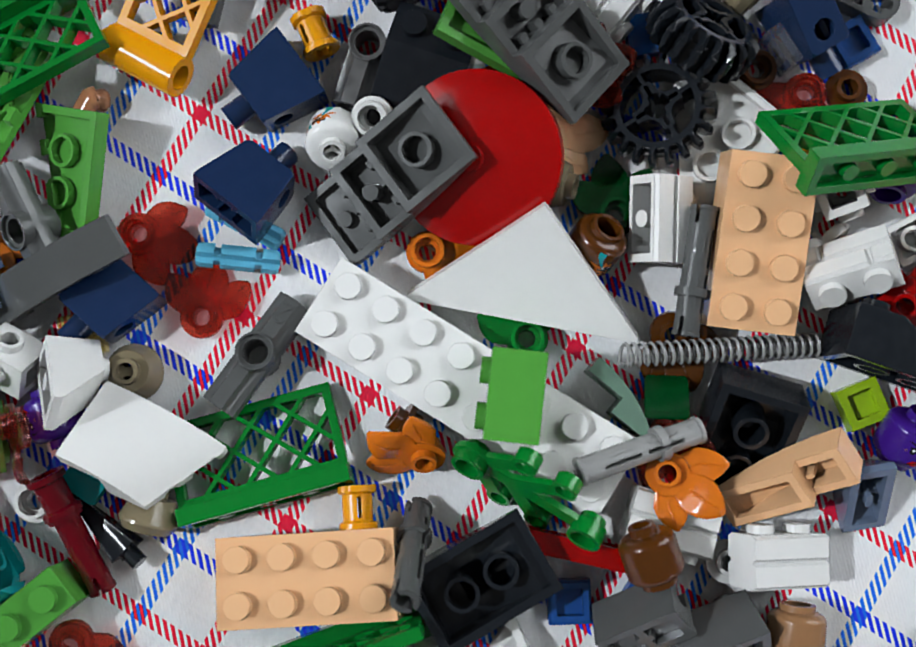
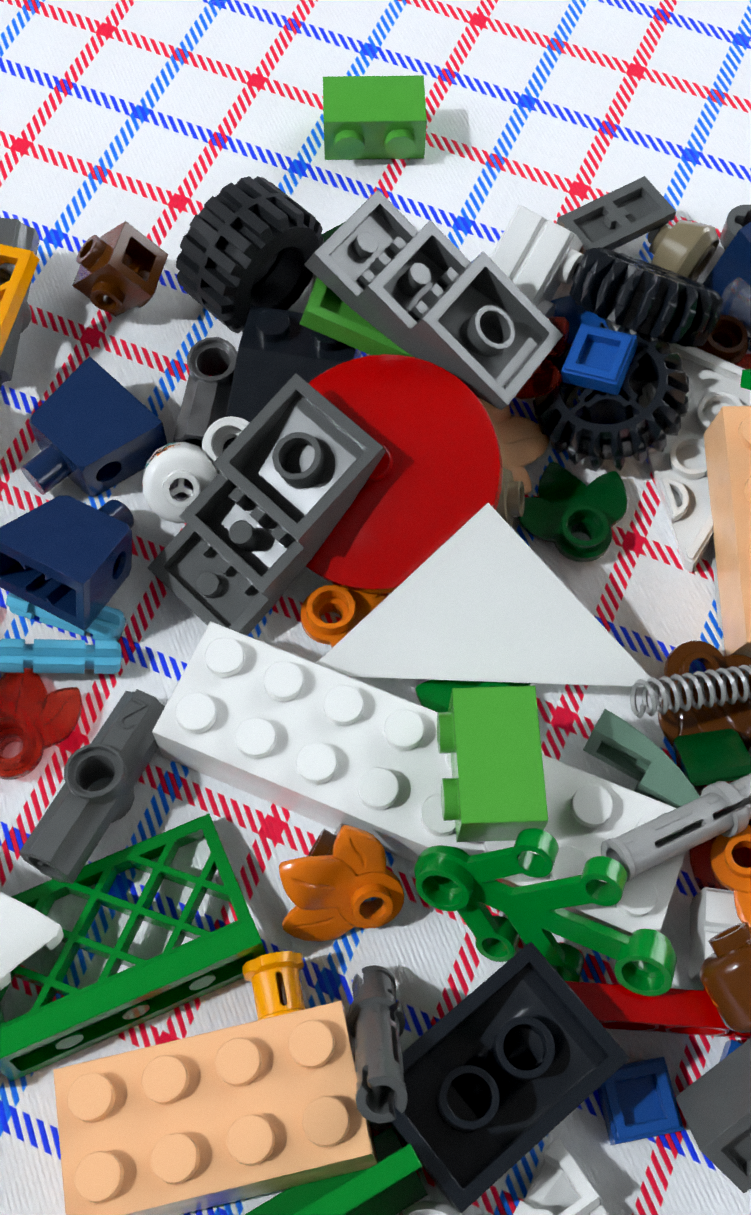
camera: 10 degrees left, 20 degrees down
light orange bush [290,5,340,62] -> none
reddish brown head [569,213,627,277] -> none
white brick [628,173,695,264] -> none
dark grey pin [671,204,719,338] -> none
none -> blue tile [561,323,638,395]

